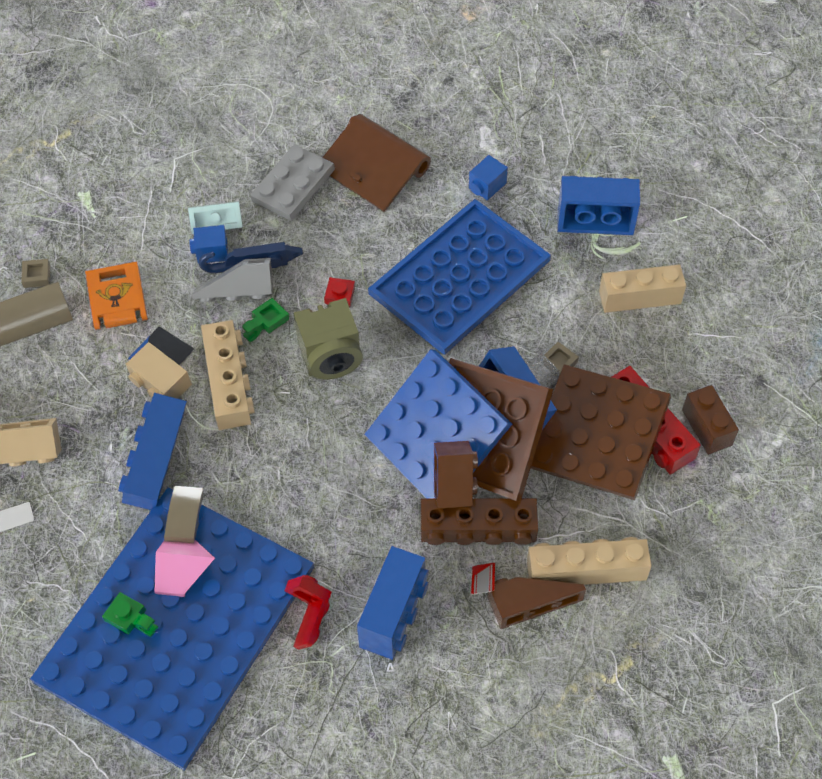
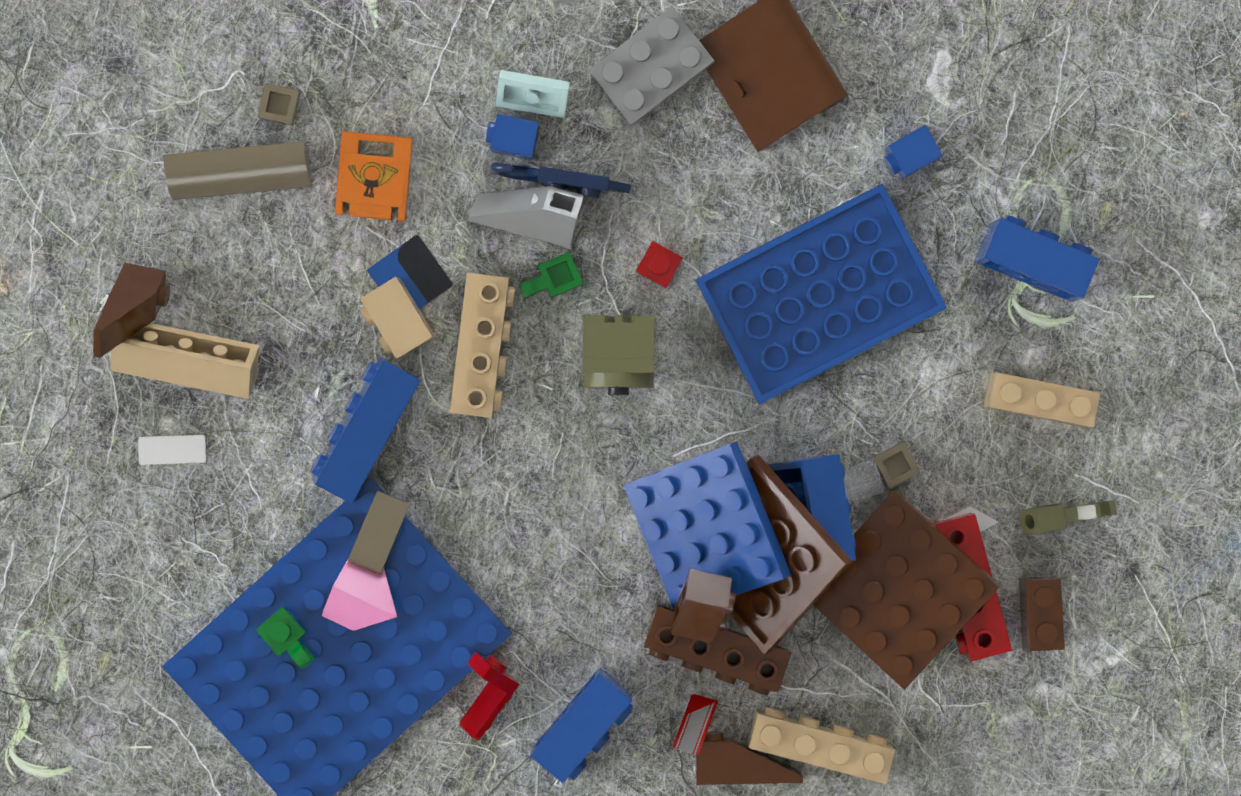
camera: 20 degrees right, 30 degrees up
none -> olive piece [1019,500,1117,535]

